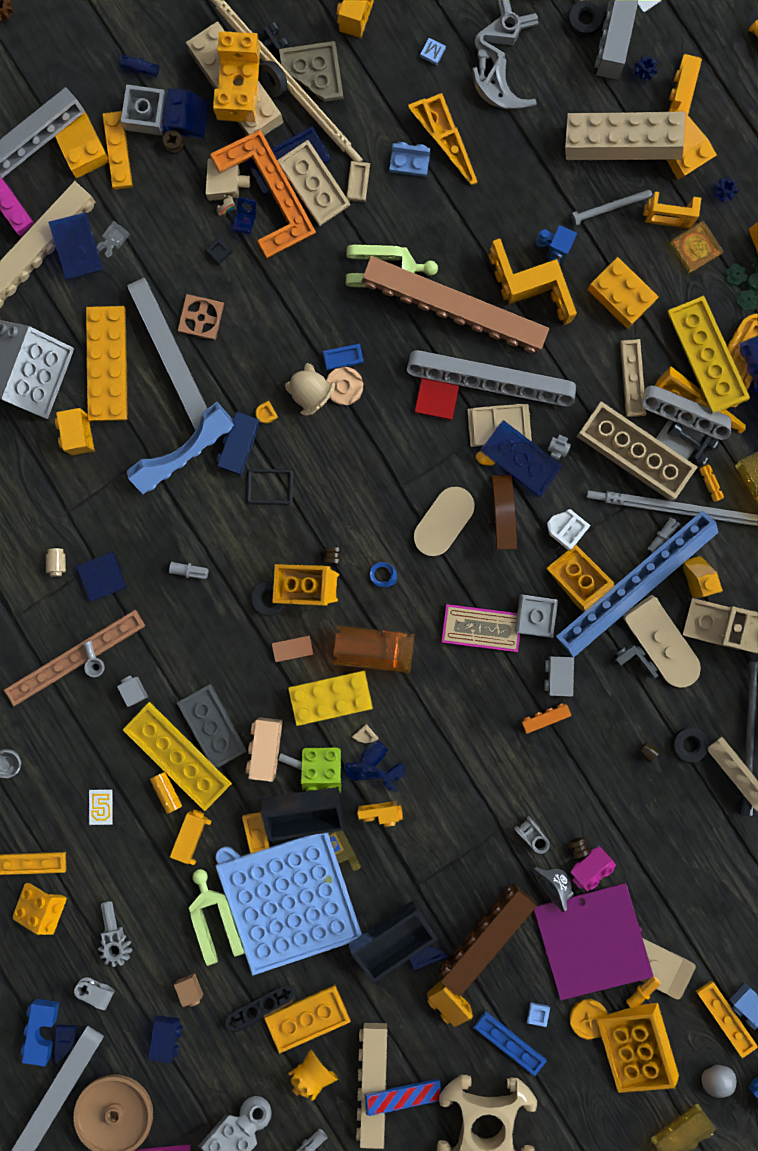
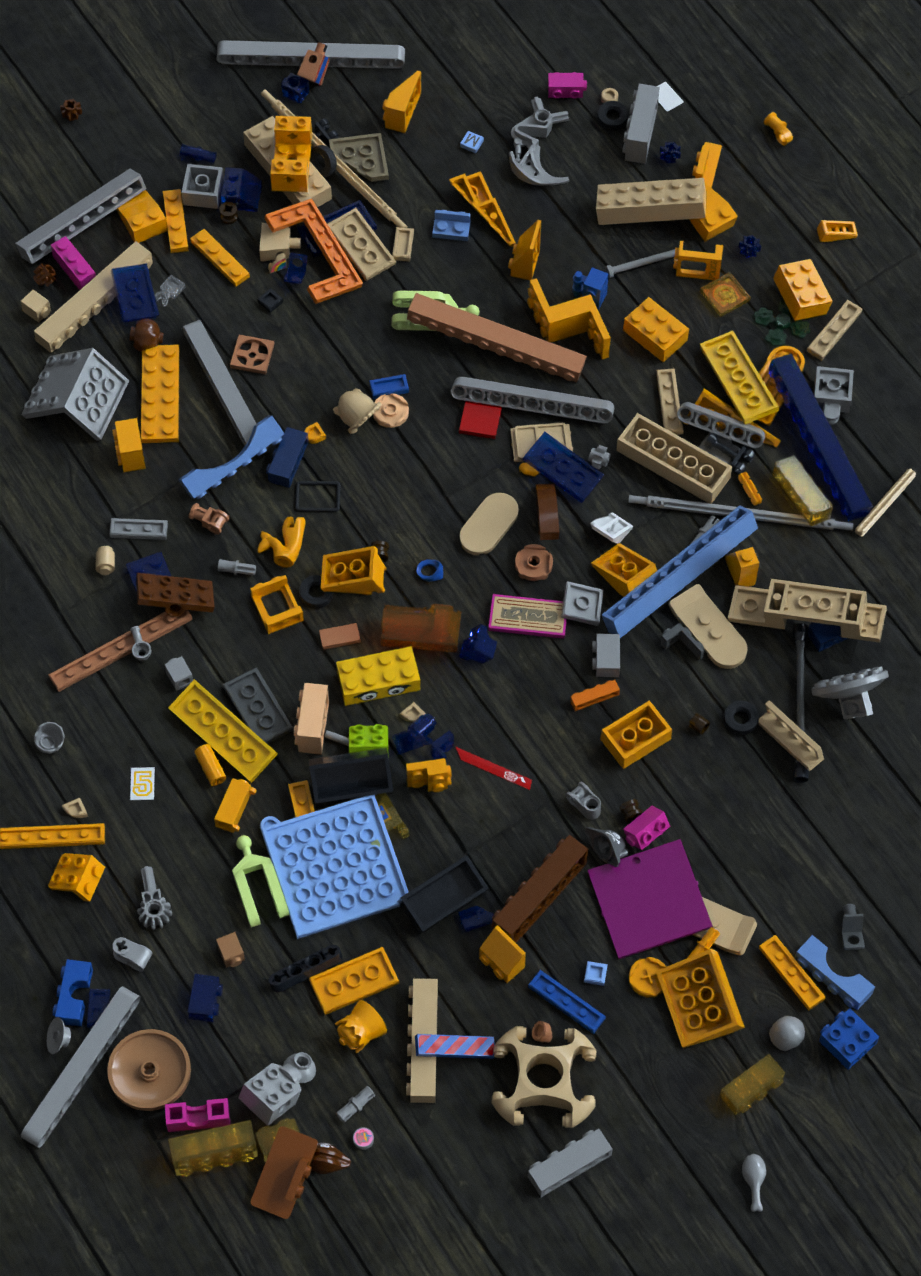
camera: 10 degrees left, 25 degrees down
none -> light grey piece [47,1017,71,1054]
none -> tan tile [62,798,88,818]
none -> light grey tile [110,518,168,540]
none -> reddish brown plant [129,318,164,352]
none -> reddish brown plate [136,573,215,617]
none -> nougat connector [189,503,229,535]
none -> light orange plate [190,229,250,287]
none -> light orange window [250,575,304,634]
none -> light orange piece [258,517,305,567]
none -> red sticker [456,747,532,790]
none -> clear blue brick [459,624,497,664]
none -> light orange slope [508,220,541,280]
none -> nougat plate [515,544,553,581]
none -> nougat tile [532,1021,552,1043]
none -> light orange brick [601,700,672,769]

